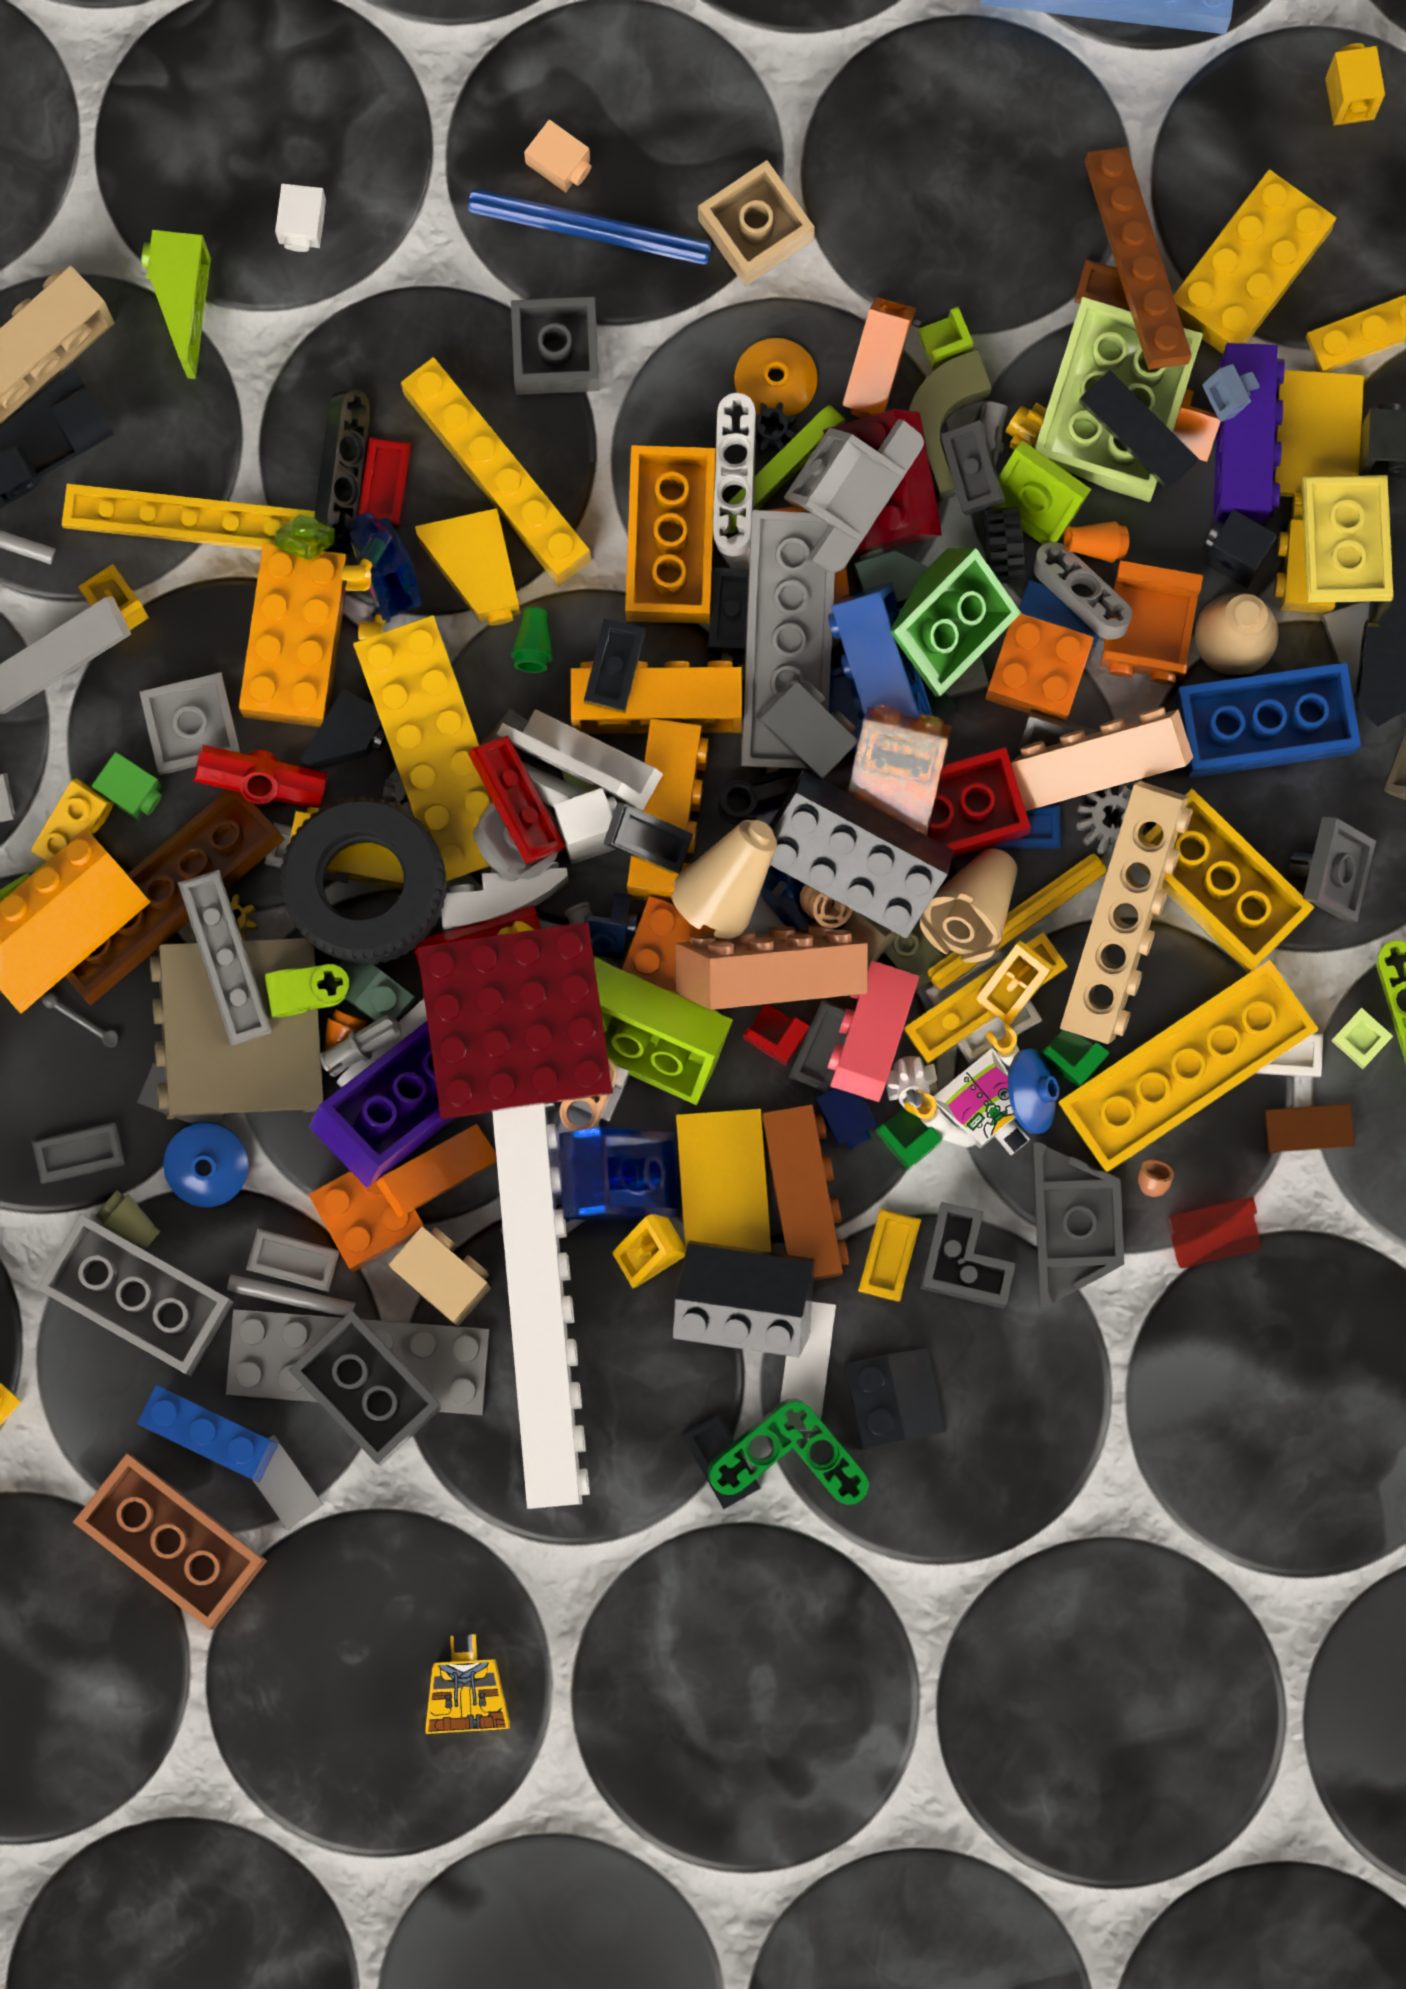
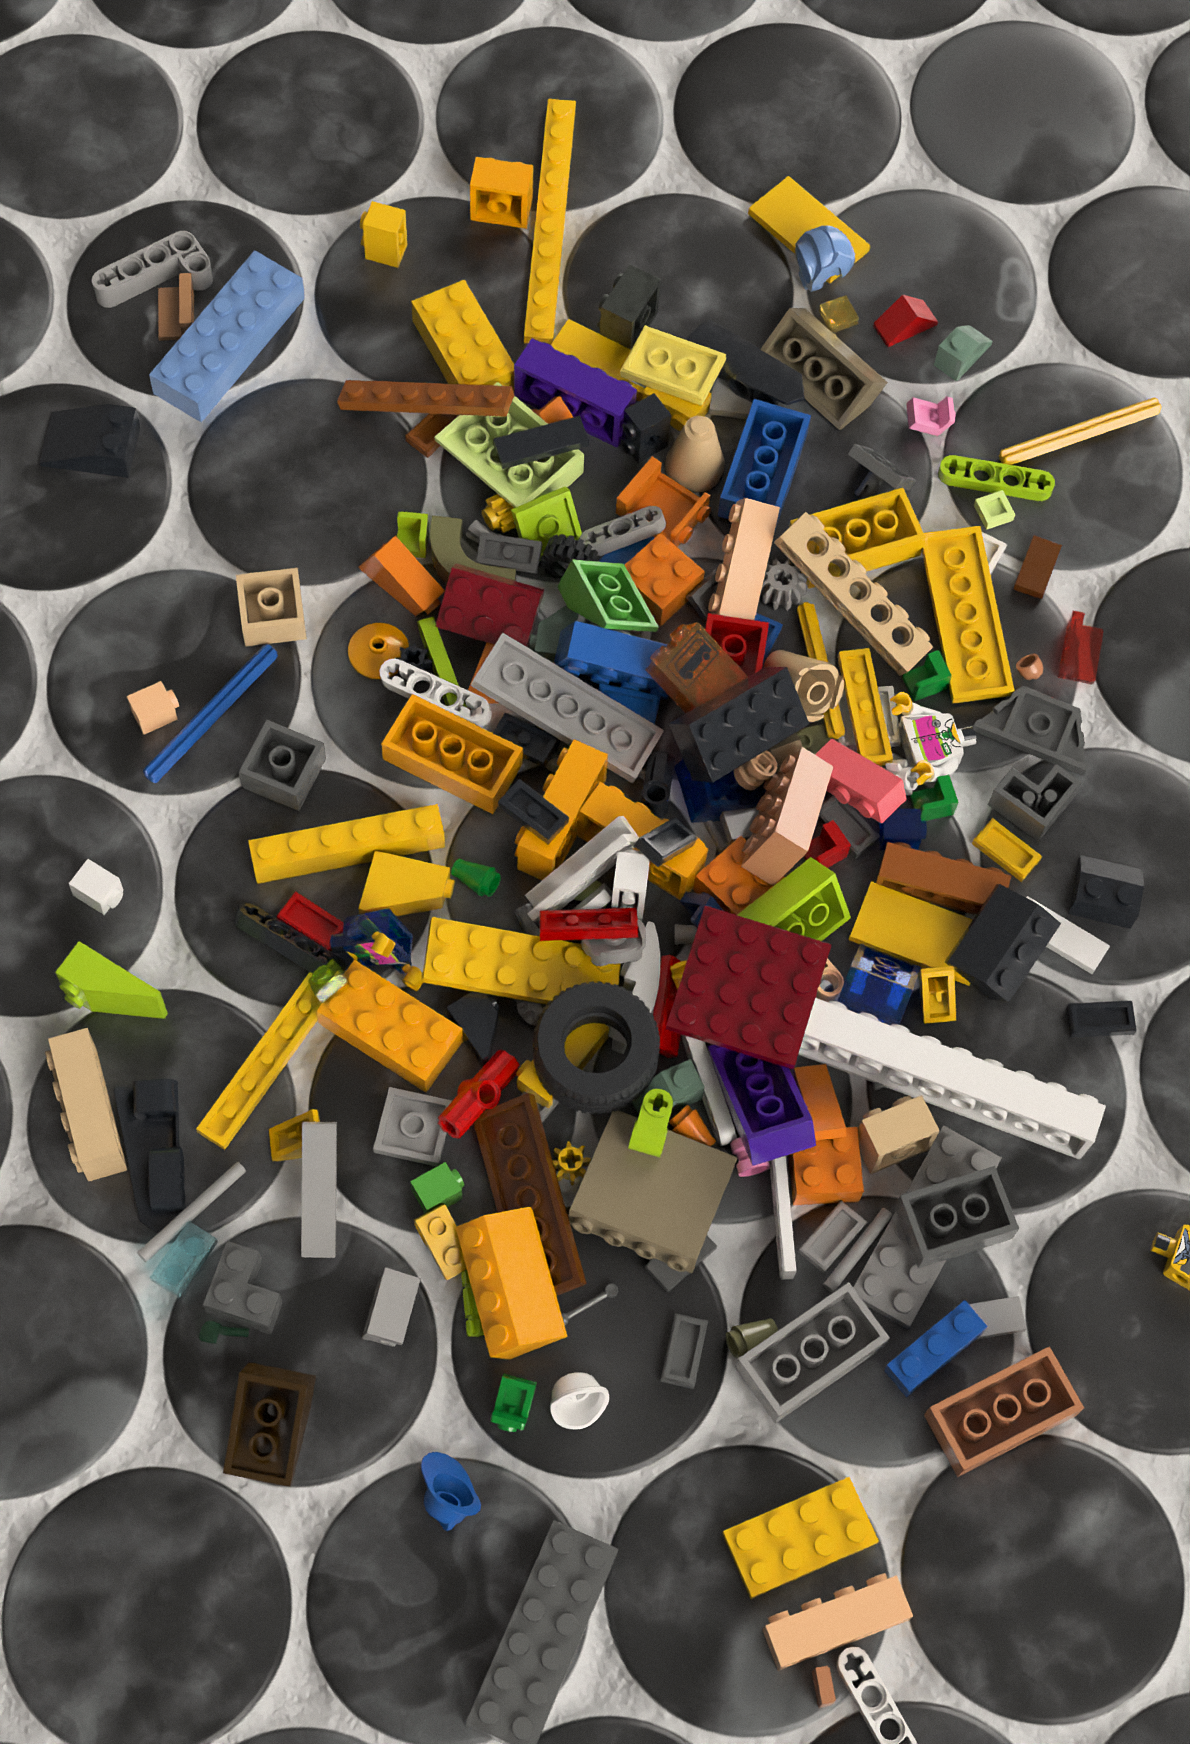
camera: 70 degrees left, 15 degrees down
blue dish [163,1122,249,1207] -> none
light grey tile [178,870,272,1046] -> none
light grey axle [319,1015,401,1077] -> none
tan cone [671,820,777,939] -> none
green beam [707,1398,869,1505] -> none
dark grey brick [755,680,859,779] -> none
light grey plate [784,419,924,573] -> none
yellow slope [976,941,1053,1025] -> none
blue dish [1008,1049,1059,1134] -> none
orange cone [1064,521,1129,563] -> none
sand blue tile [1202,364,1260,422] -> none
none -> white tile [769,1156,796,1280]

